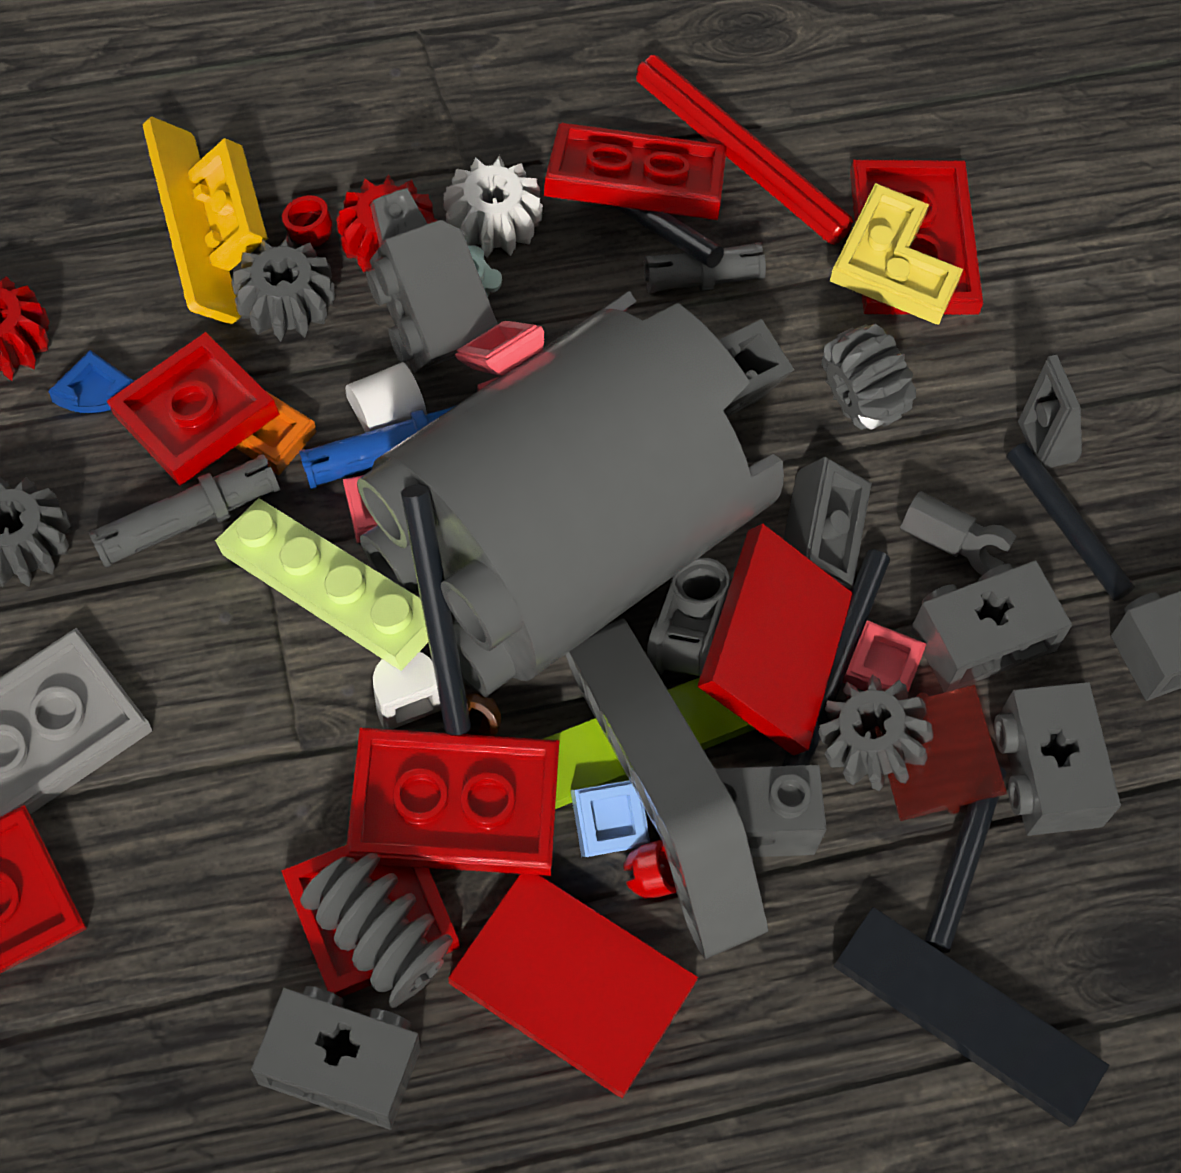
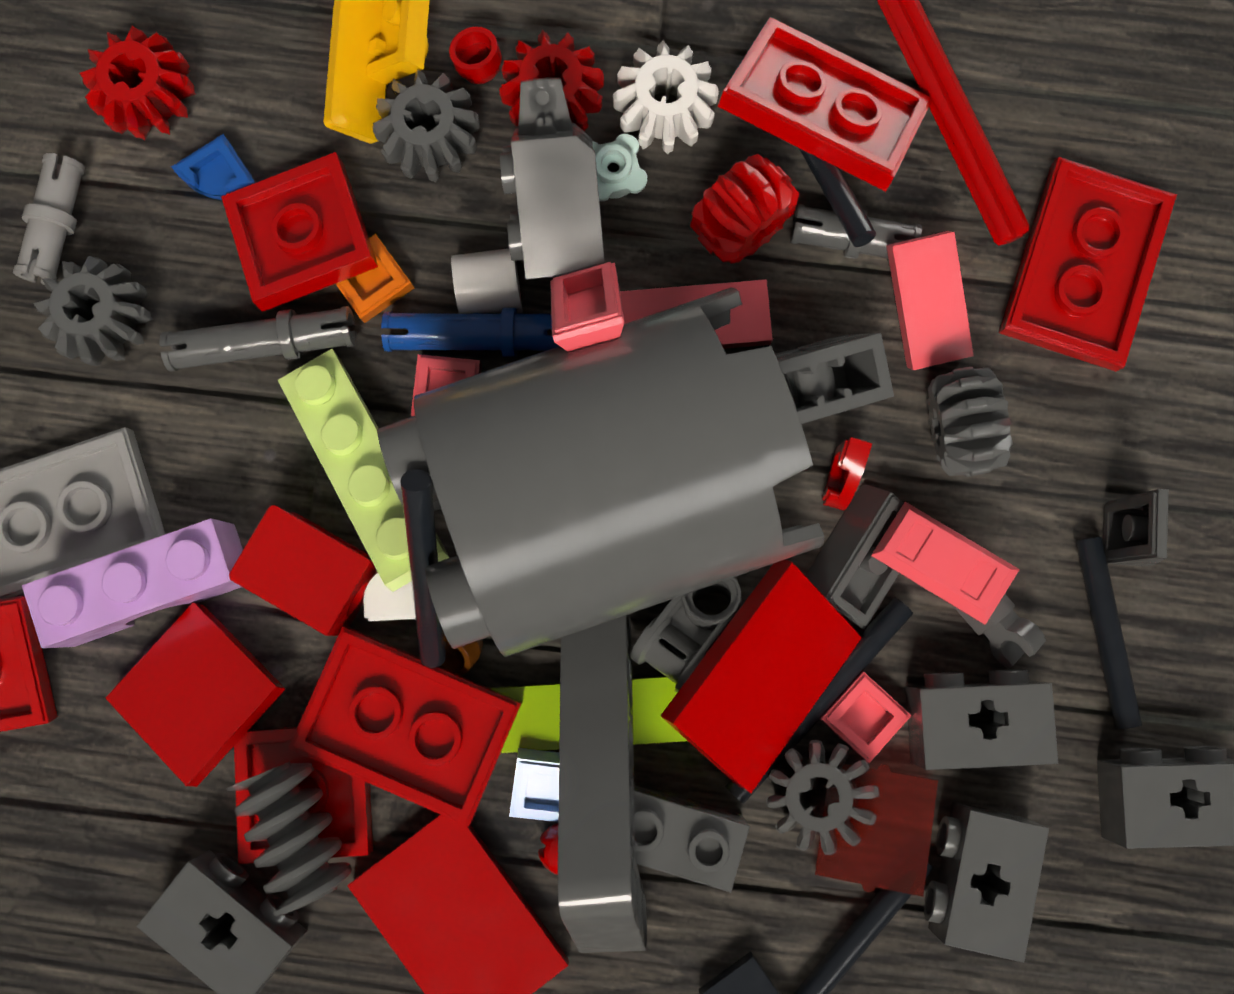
camera: 25 degrees right, 20 degrees up
light yellow tile [830,183,963,325] -> none
none -> lavender arch [22,518,243,648]
none -> red tile [105,602,286,787]
none -> red piece [229,505,378,636]
none -> red gear [690,154,800,264]
none -> red tile [822,437,873,511]
none -> coral tile [871,502,1020,625]
none -> coral tile [886,231,974,370]

